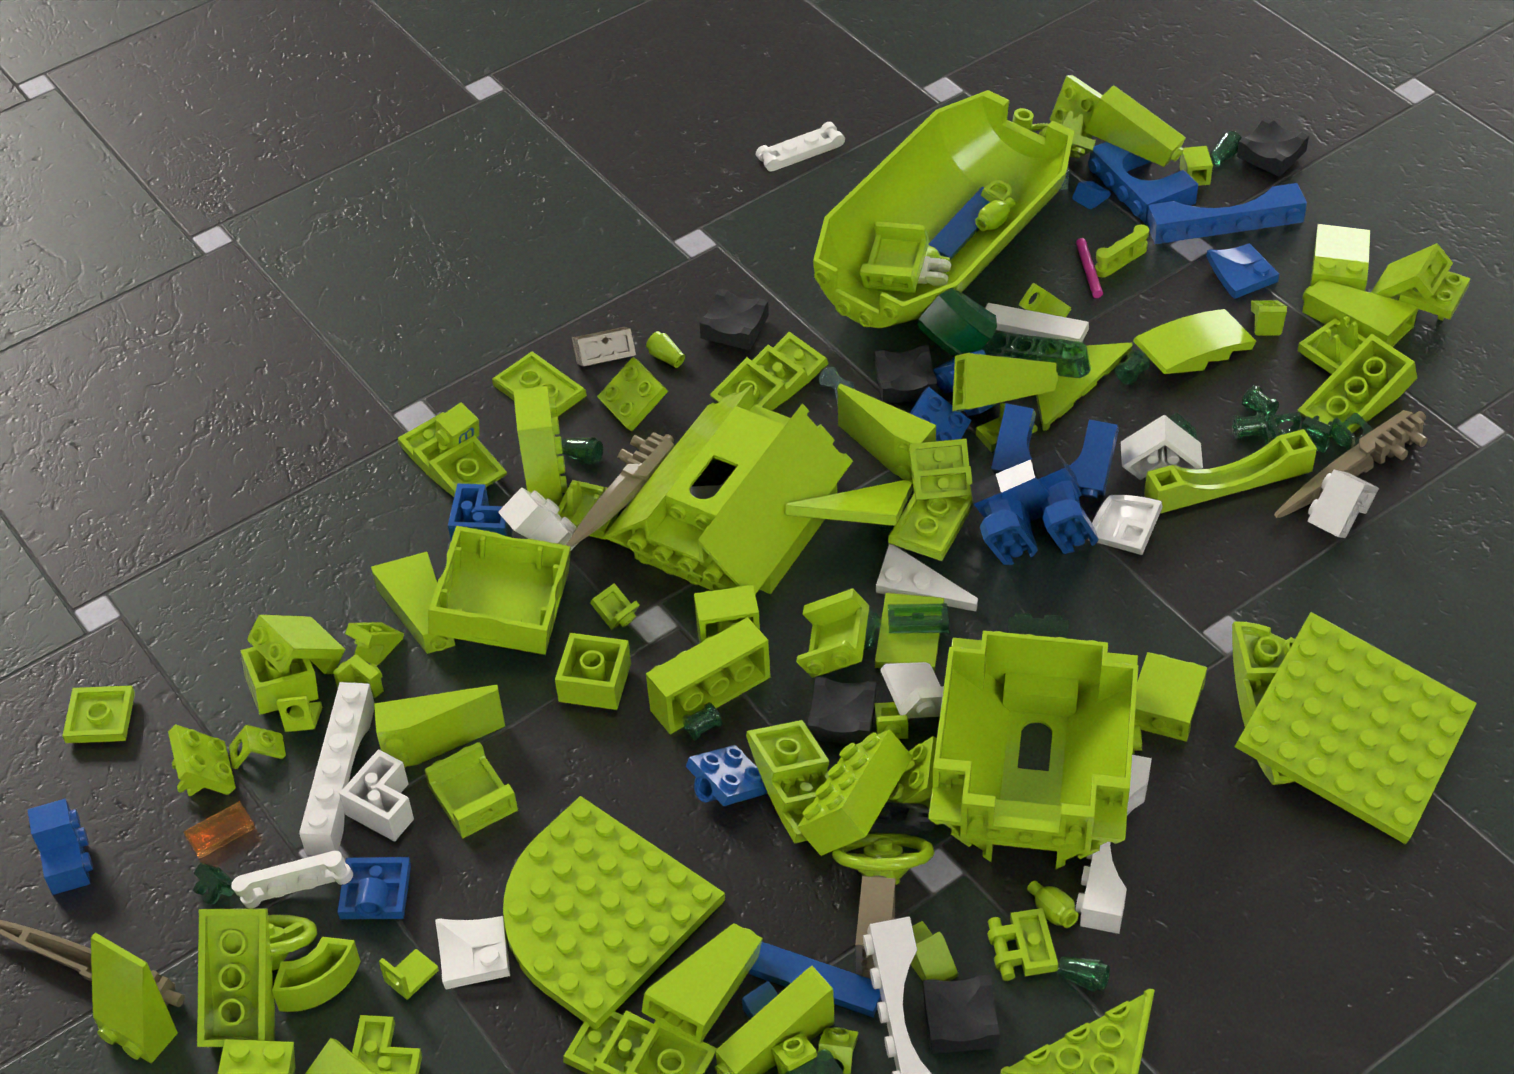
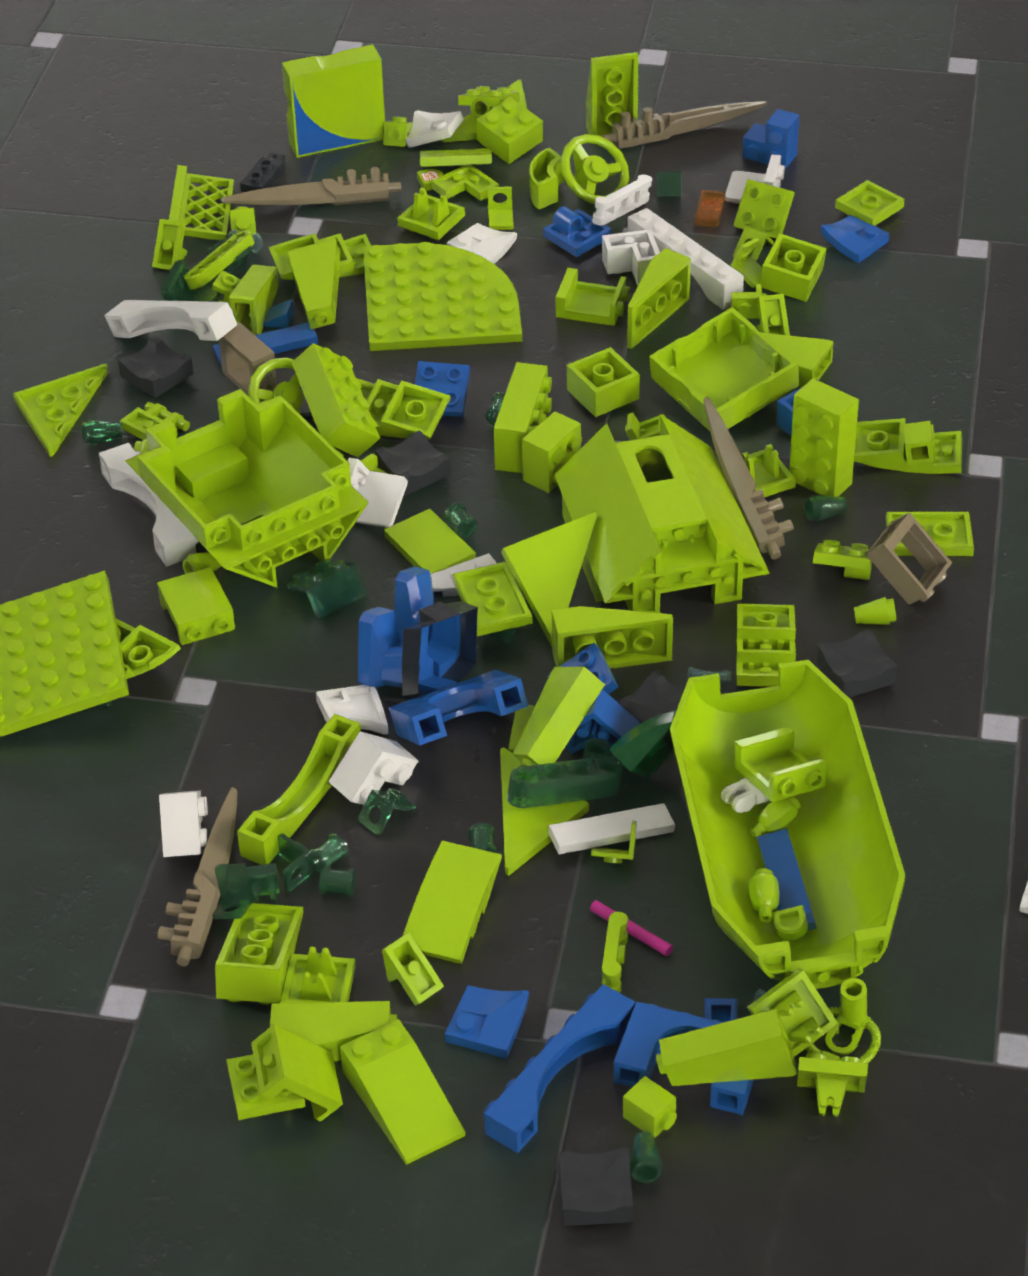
camera: 135 degrees right, 5 degrees down
lime slope [197,909,275,1047] -> none
lime panel [247,615,346,674] -> none
white brick [498,487,578,550] -> none
lime panel [796,589,869,678] -> none
clear green tile [887,603,949,634] -> none
lime slope [909,439,972,500] -> none
lime slope [910,921,958,981] -> none
none -> lime plate [397,188,465,240]
none -> white bracket [725,155,785,204]
none -> blue plate [820,215,889,263]

